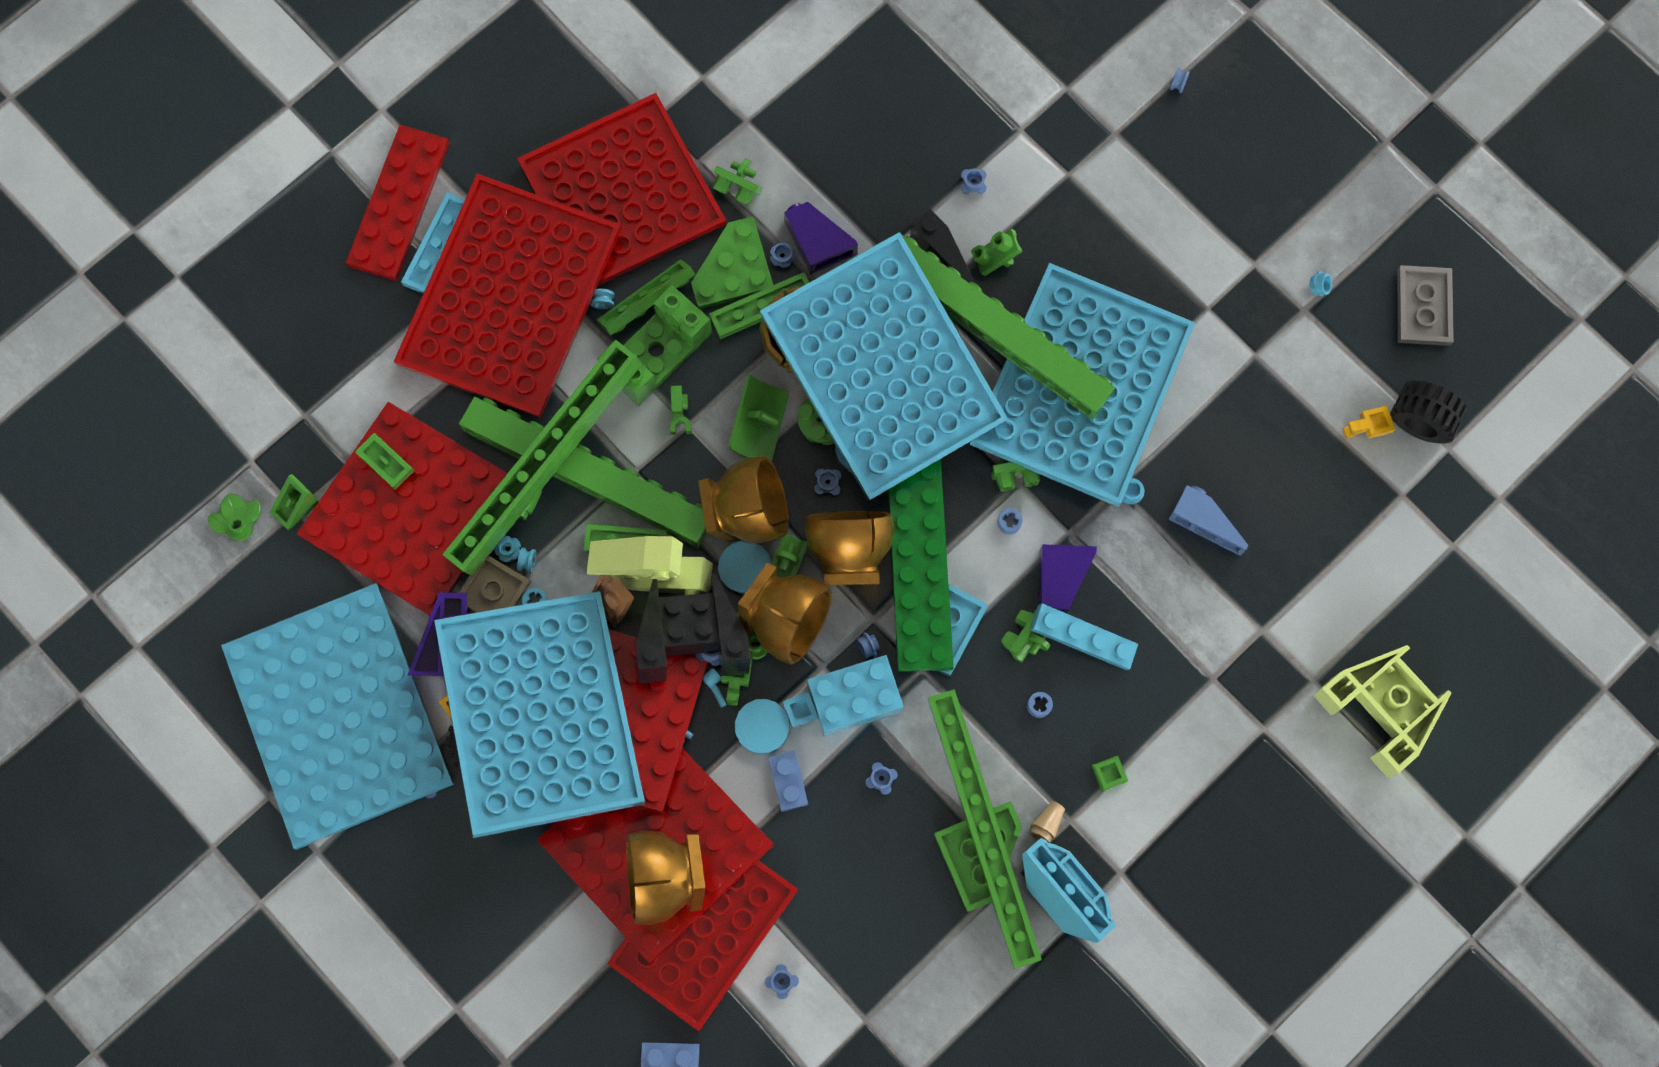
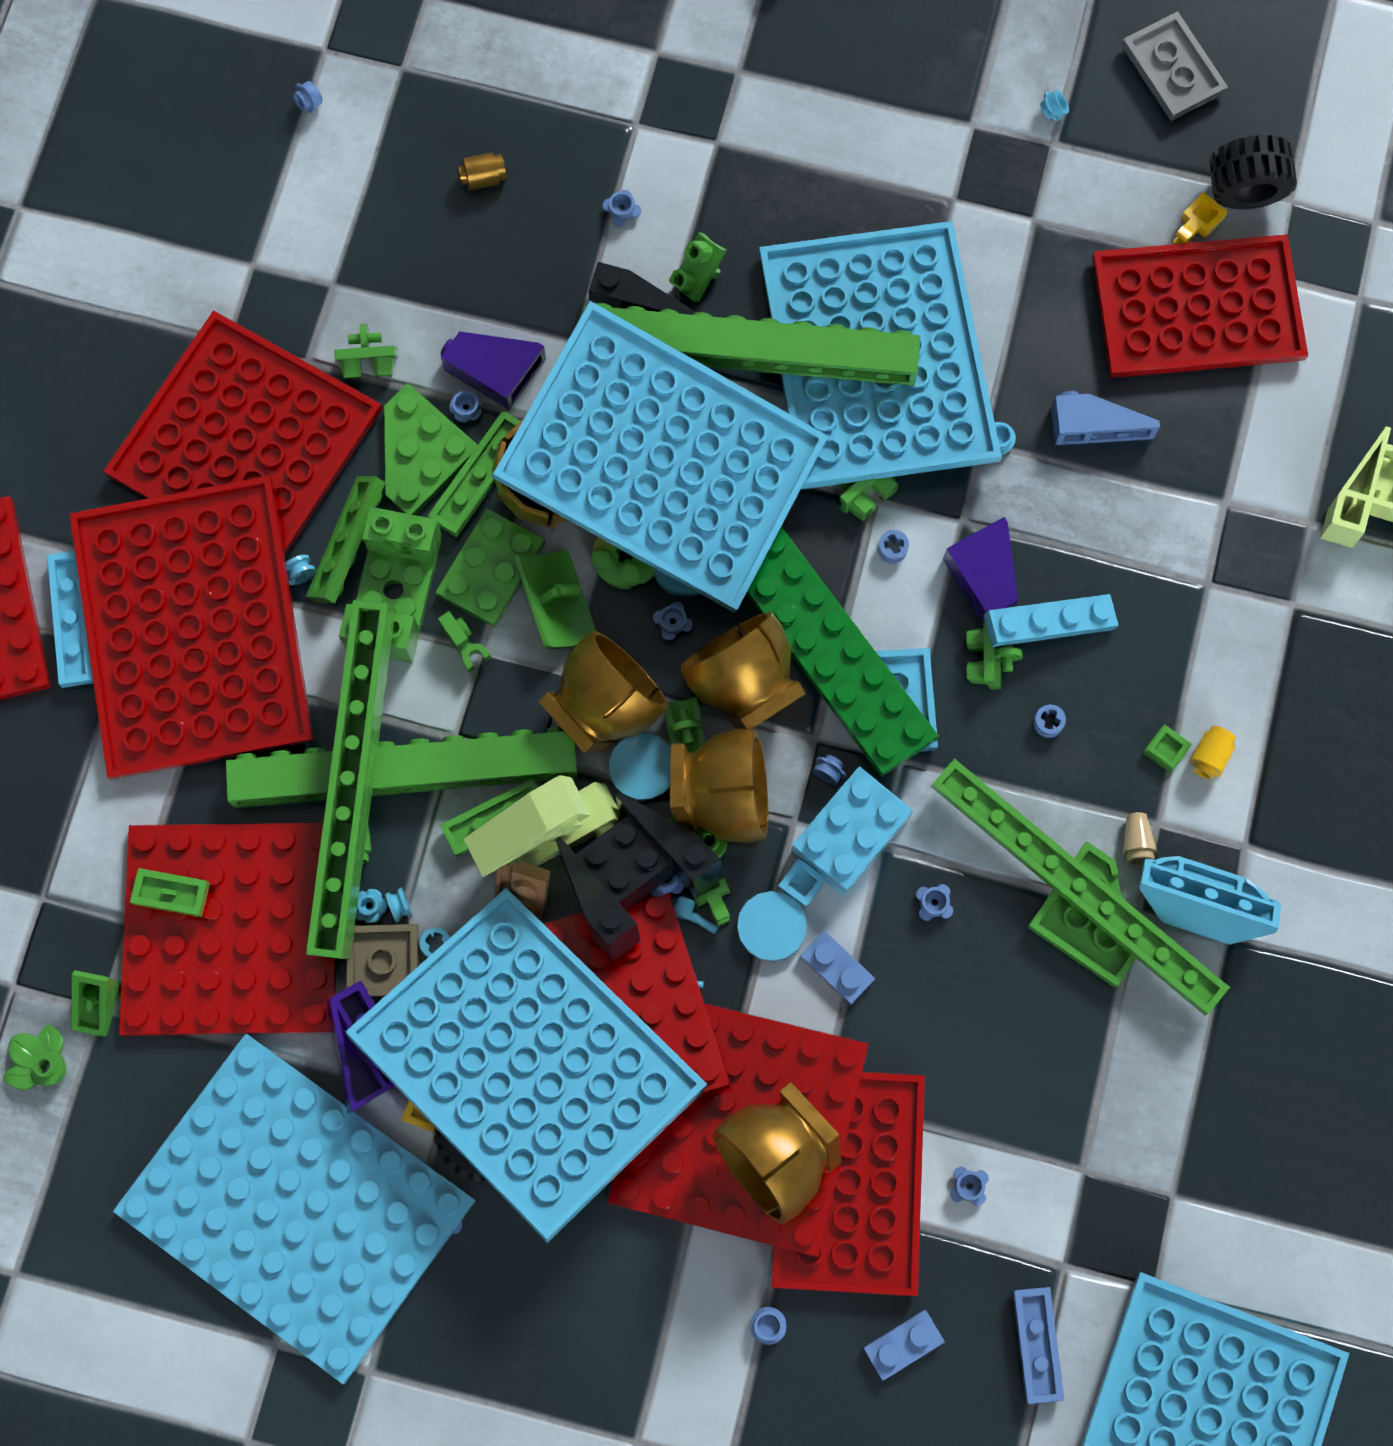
camera: 30 degrees left, 0 degrees up
none -> bright green plate [435,508,546,628]
none -> pearl gold brick [457,152,507,191]
none -> medium blue plate [750,1307,787,1345]
none -> red plate [1092,234,1309,378]
none -> yellow brick [1190,726,1236,779]

